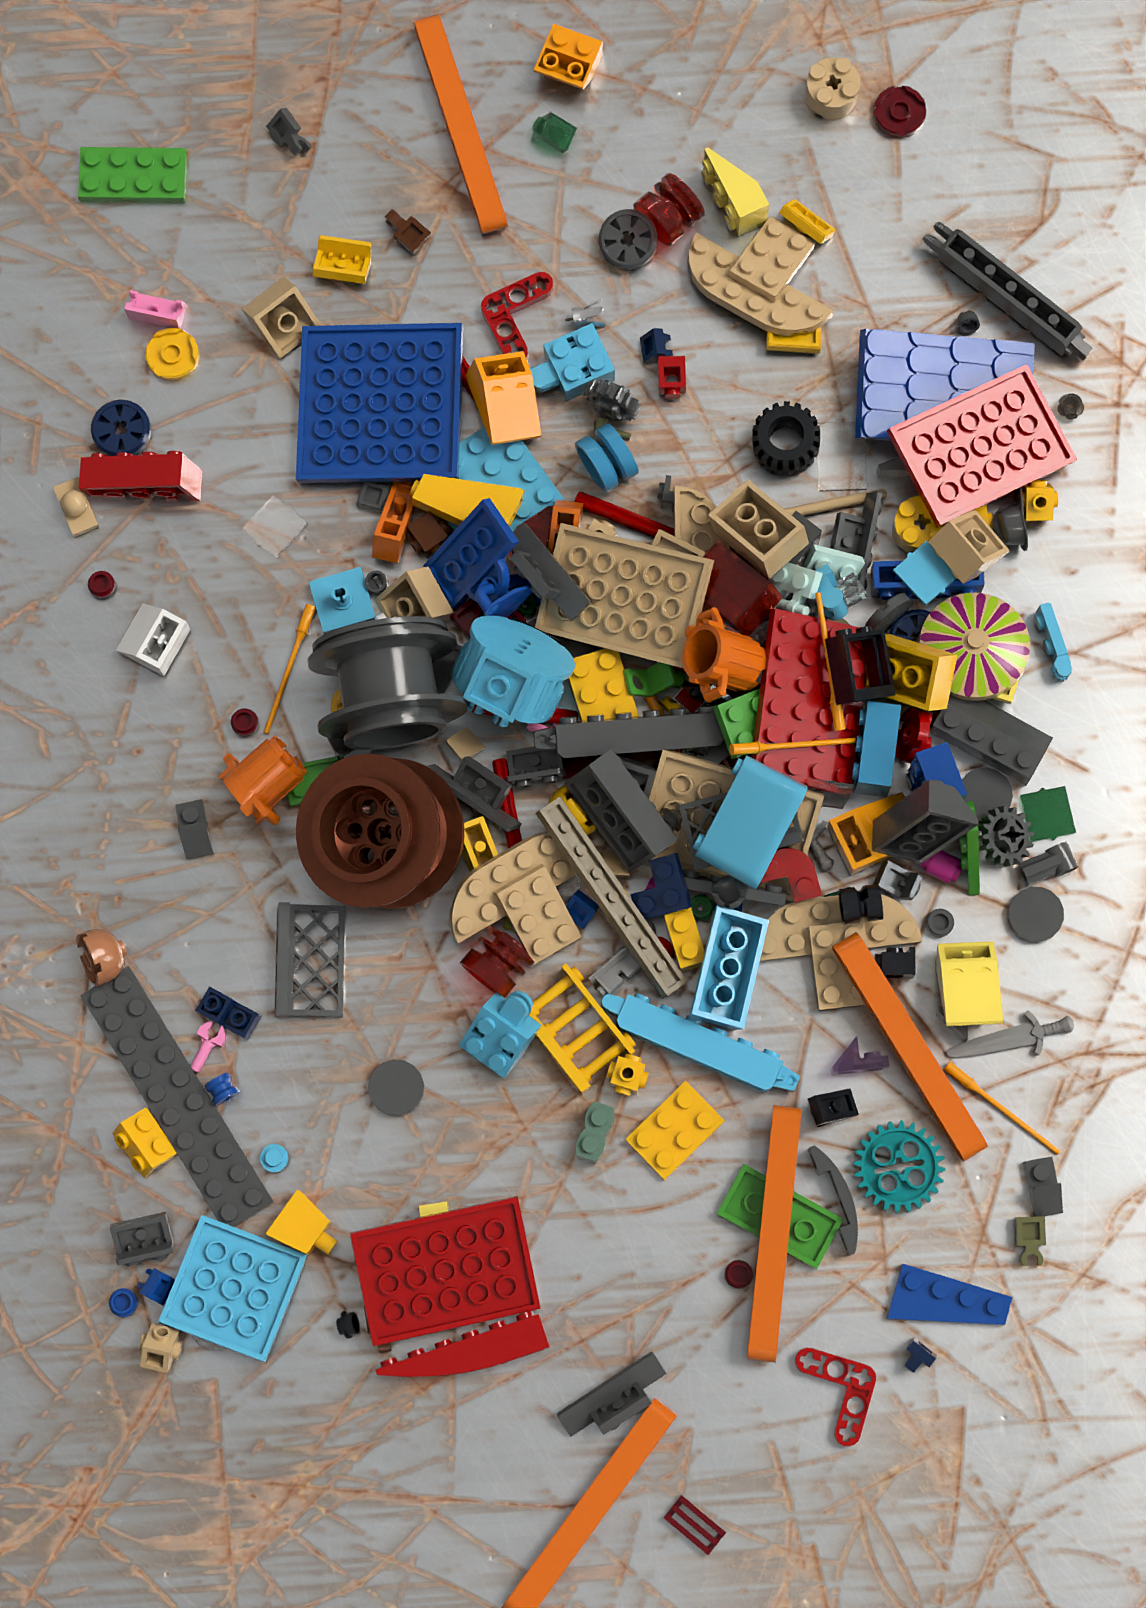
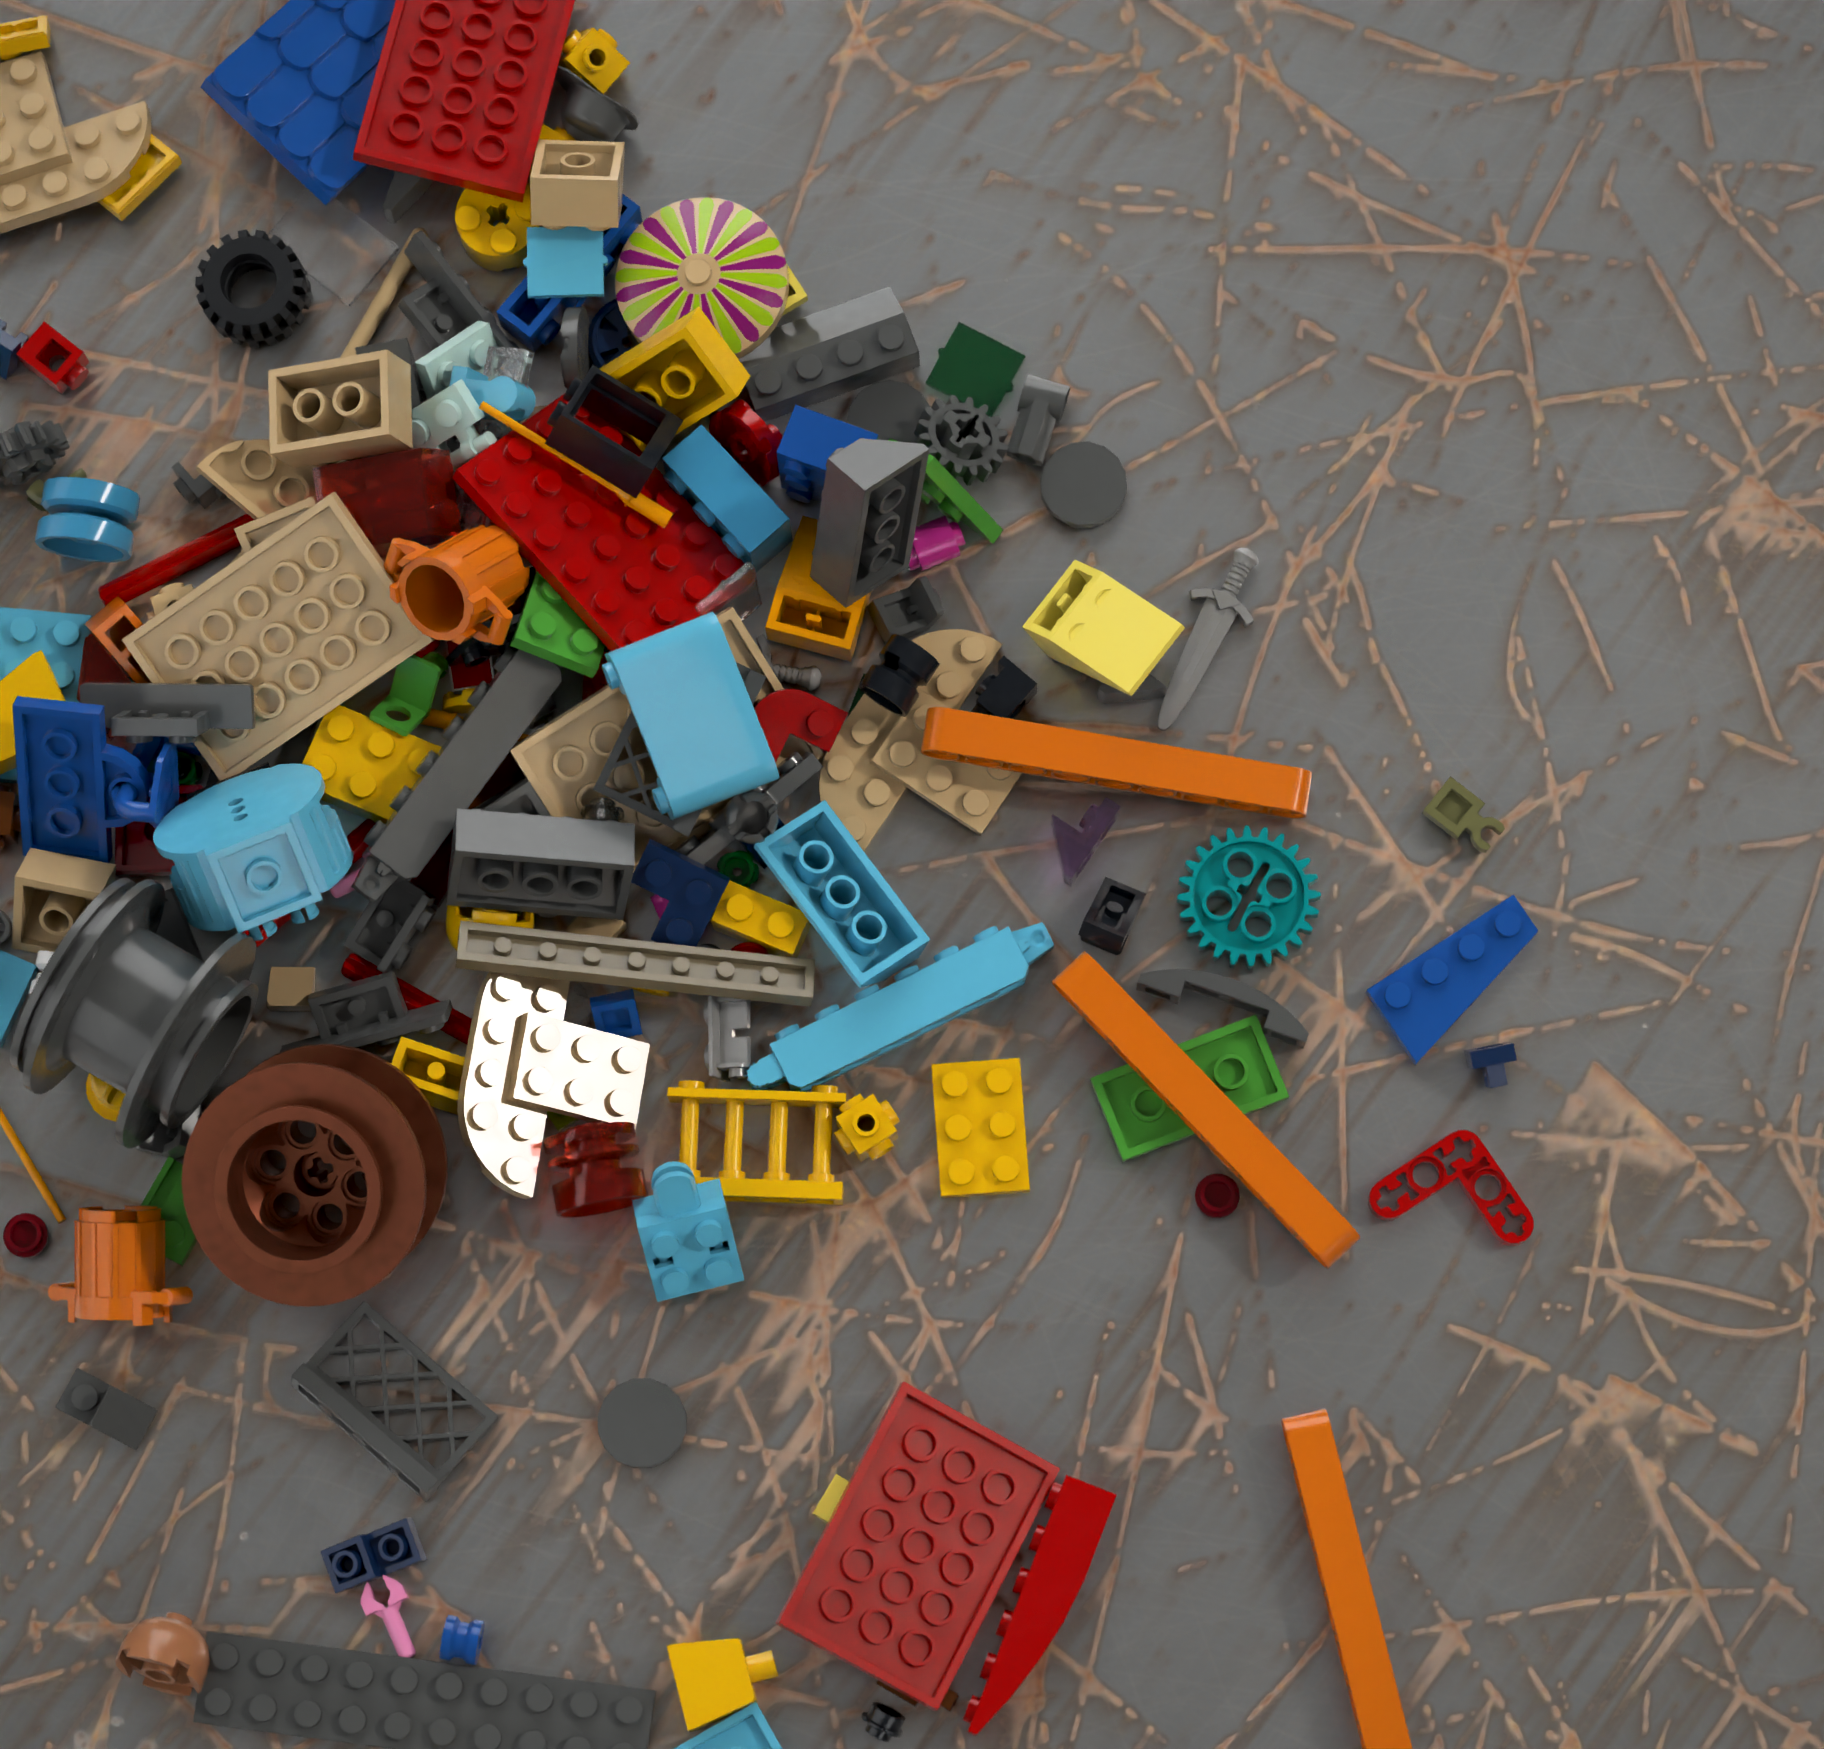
camera: 50 degrees left, 0 degrees up
medium azure plate [260,1144,289,1172] -> none
dark grey bracket [557,1352,666,1437] -> none
sand green brick [576,1101,614,1164] -> none
dark red tile [663,1495,726,1555] -> none
light orange piece [729,738,857,755] -> none
dark grey tile [926,909,954,938] -> none
light orange piece [943,1061,1060,1155] -> none
dark grey slope [1023,1157,1063,1217] -> none
medium azure hinge [1034,602,1073,682] -> none

